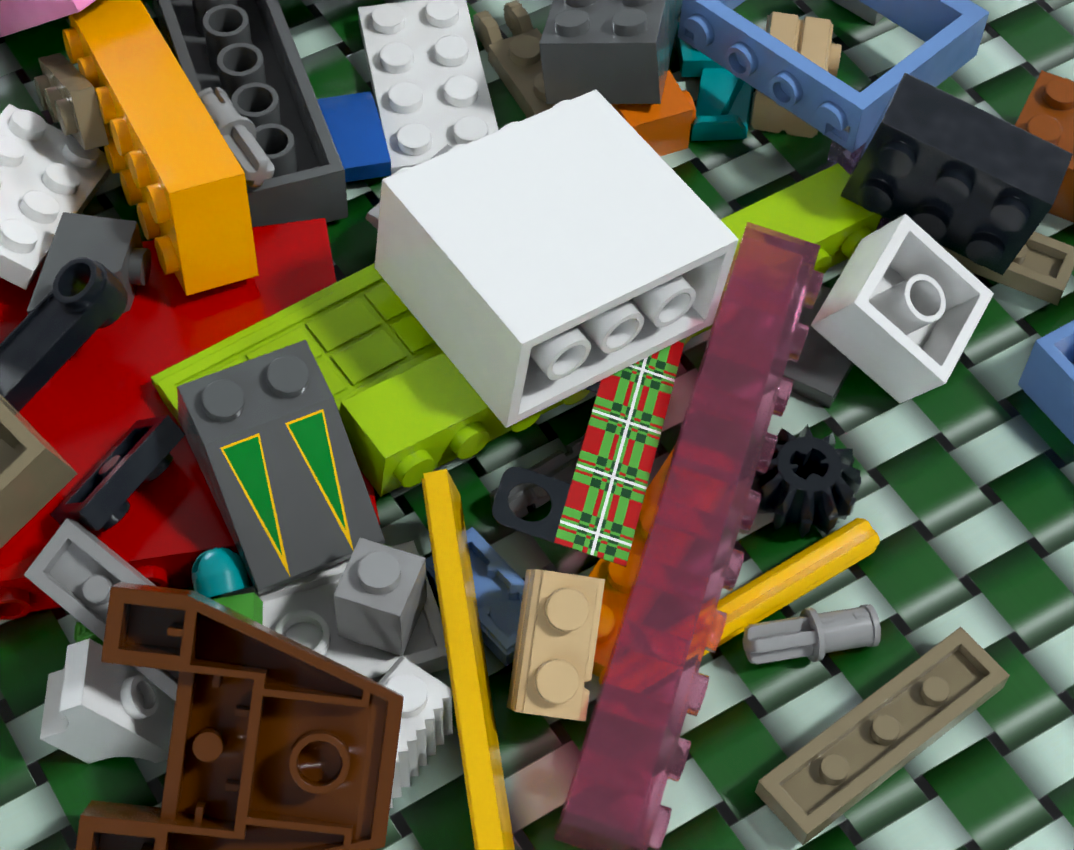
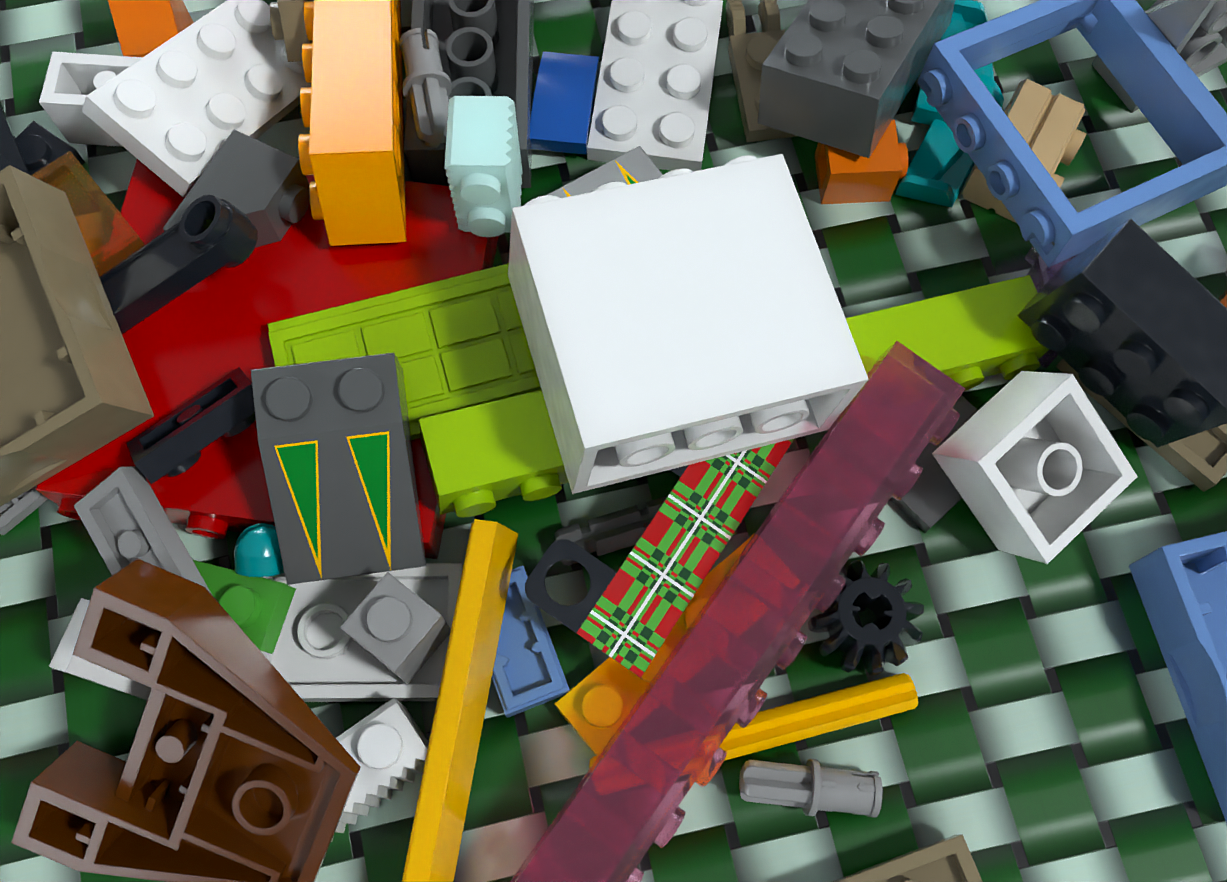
camera: 20 degrees right, 15 degrees up
tan brick [507,569,605,721] -> none
none -> light aqua brick [444,96,523,237]

